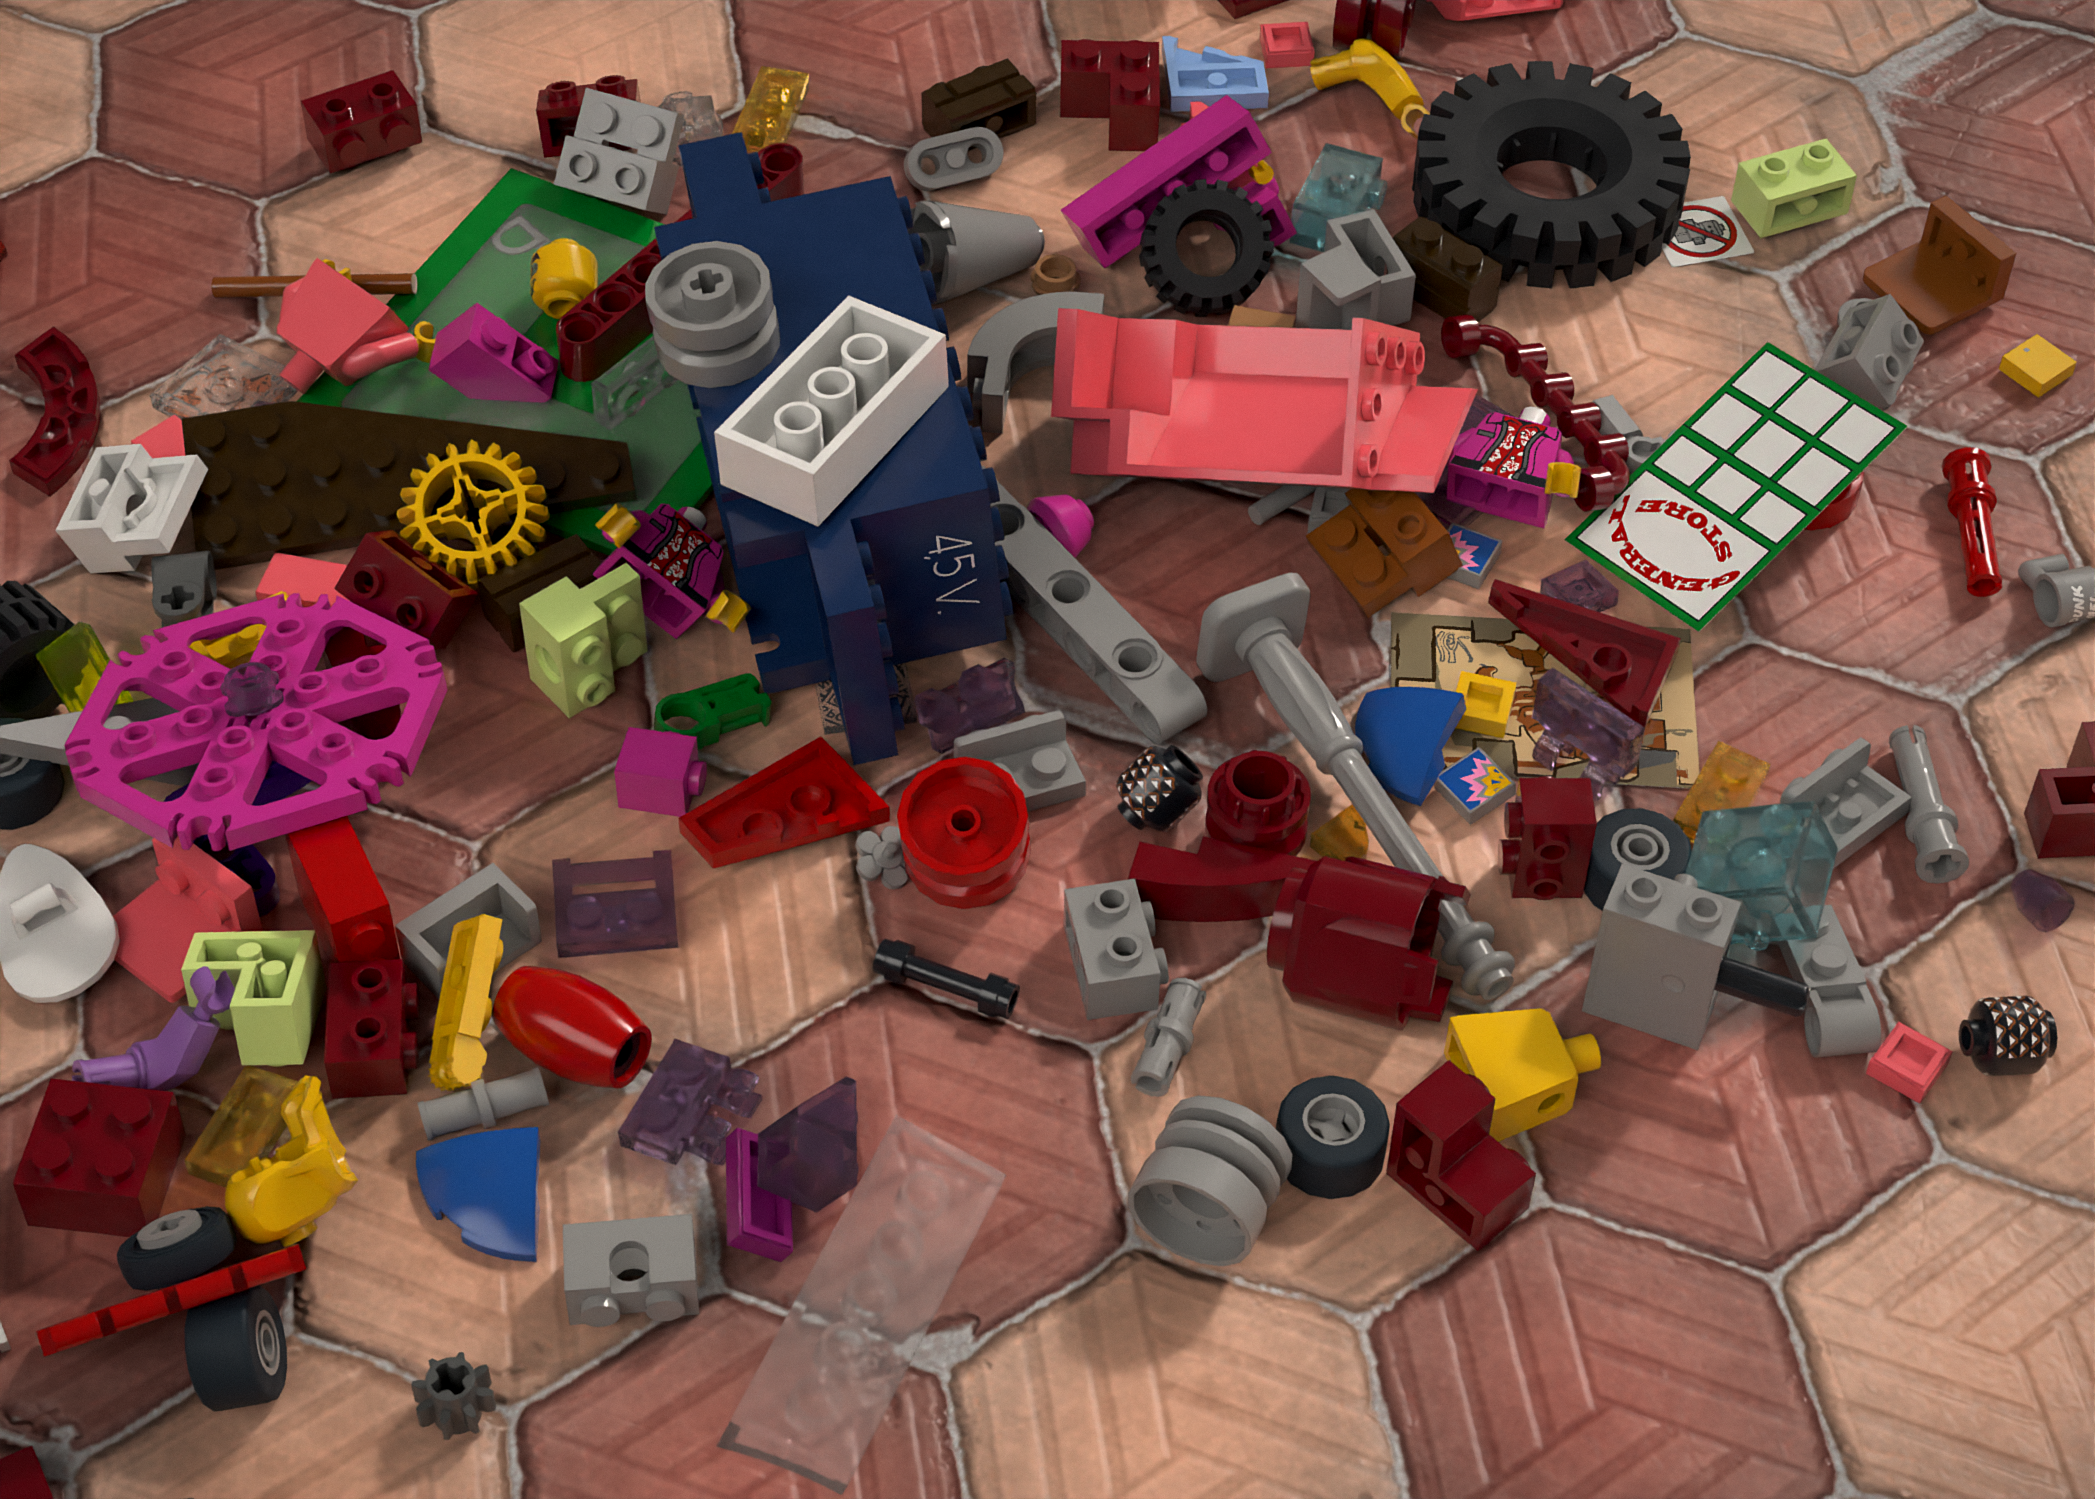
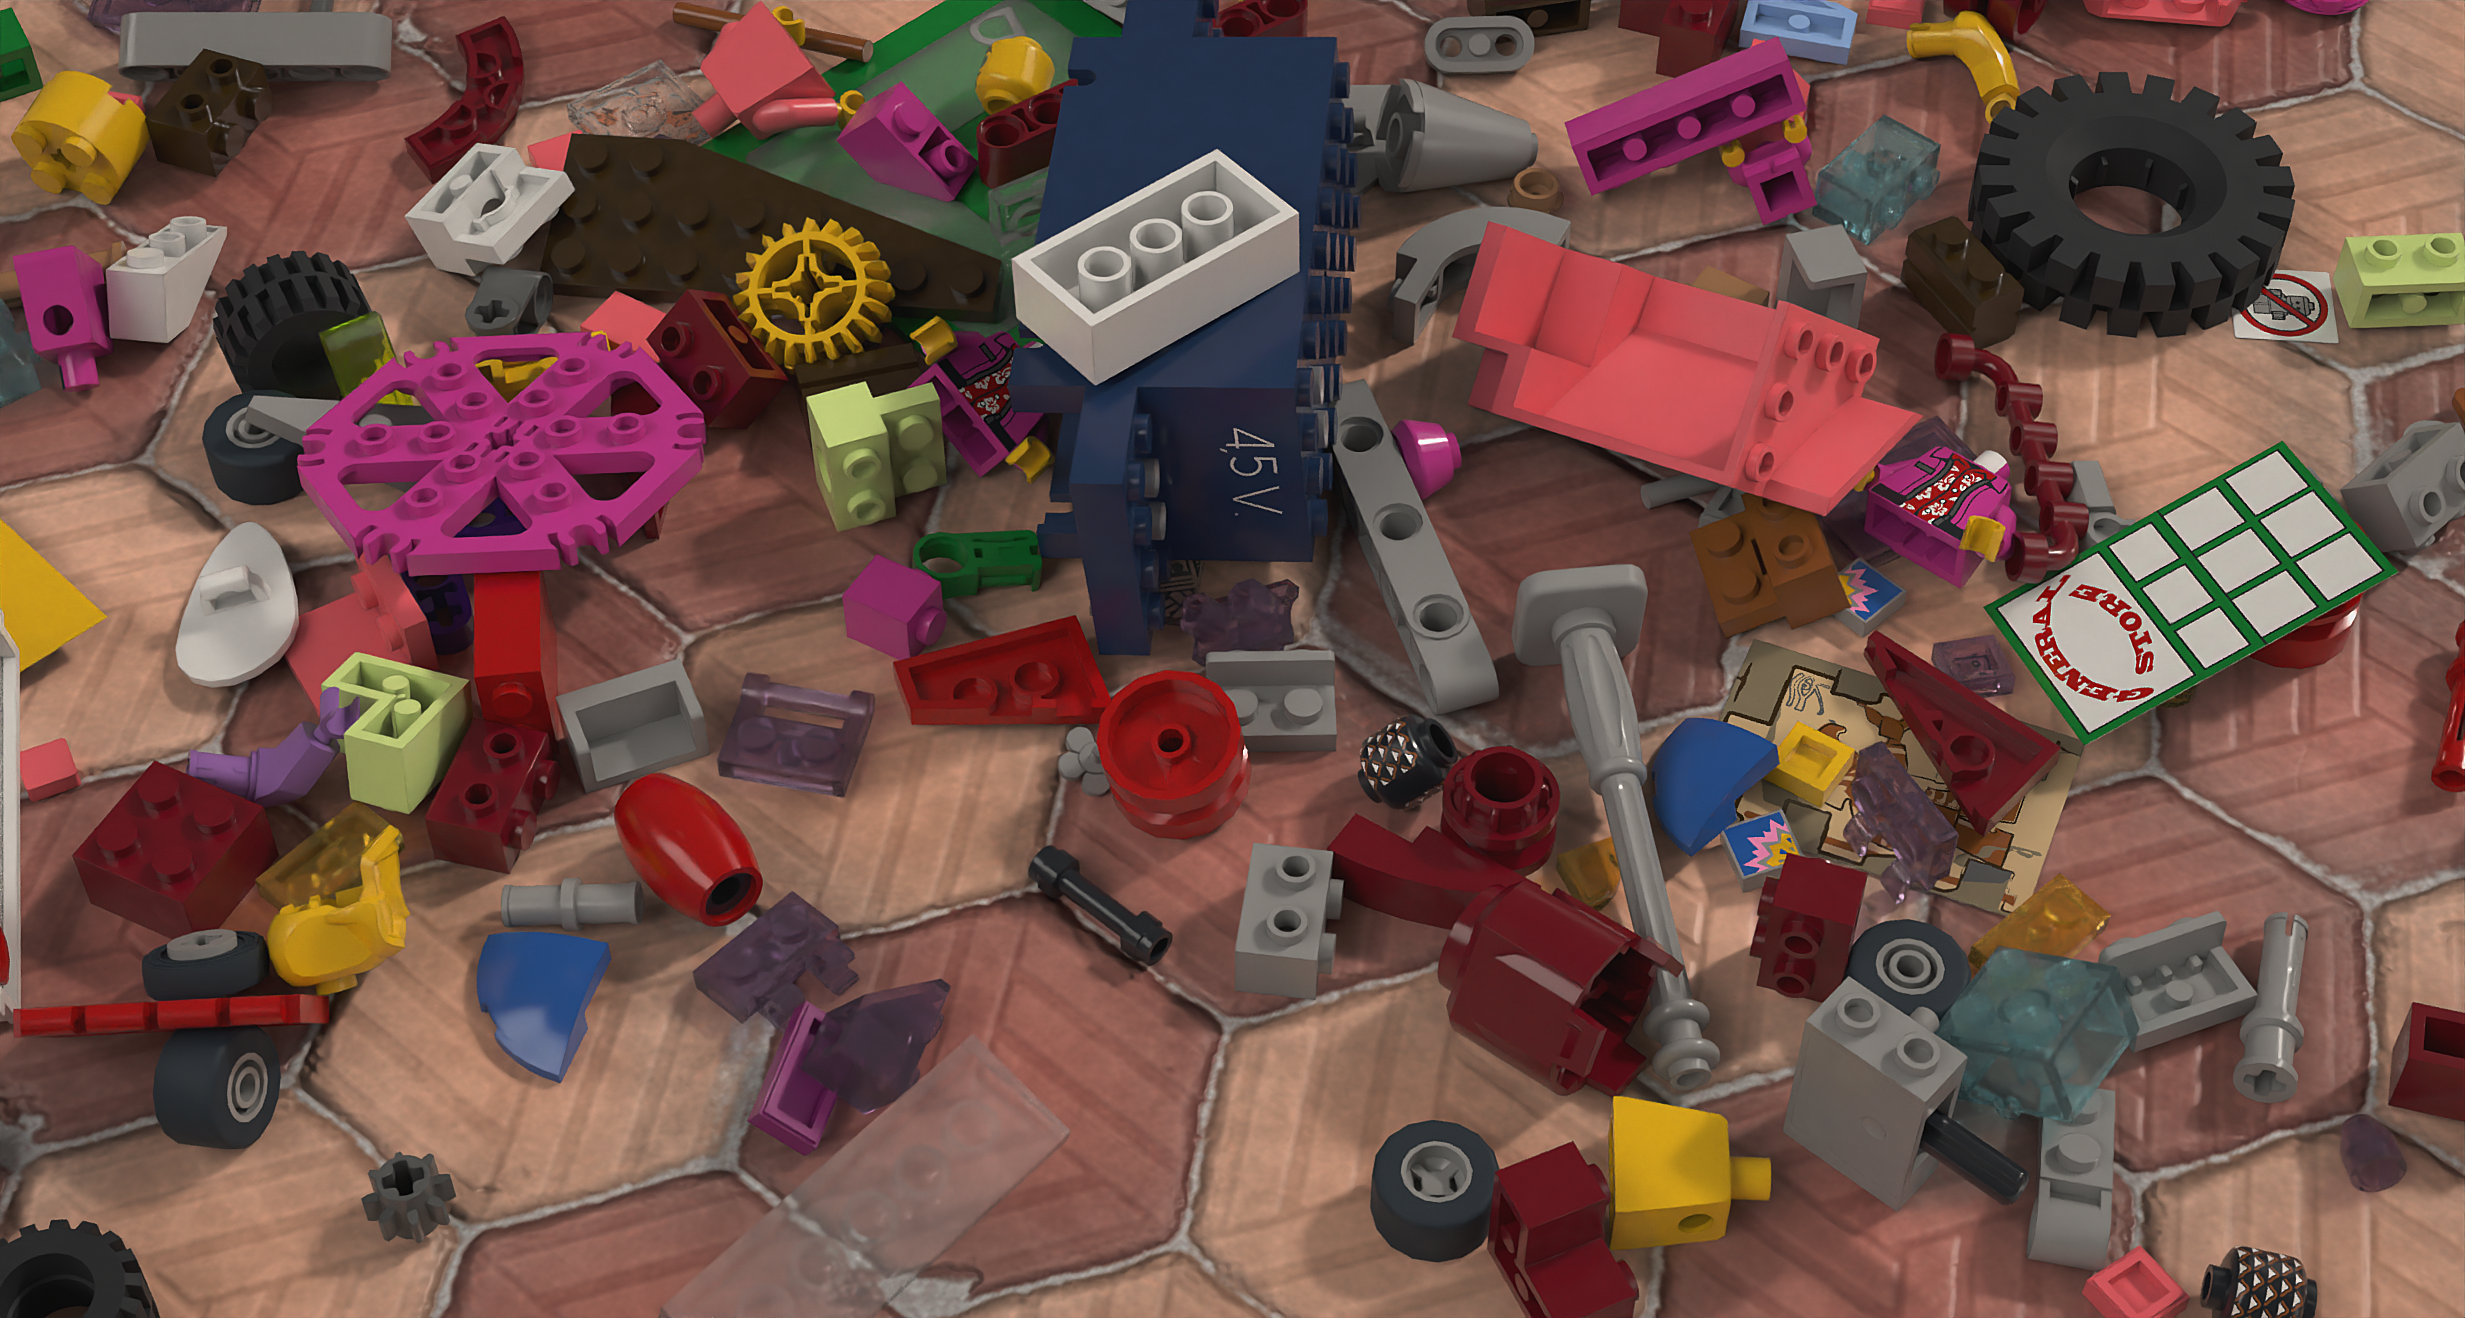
camera: 20 degrees right, 0 degrees up
clear purple plate [220,662,284,717] -> none
yellow hinge [428,914,503,1092] -> none
light grey brick [563,1214,699,1327] -> none
light grey wheel [645,241,780,388] -> none
light grey wheel [1128,1095,1292,1266] -> none
light grey pin [1131,978,1206,1097] -> none
black tyre [1139,179,1274,317] -> none
light grey brick [1324,209,1416,325] -> none

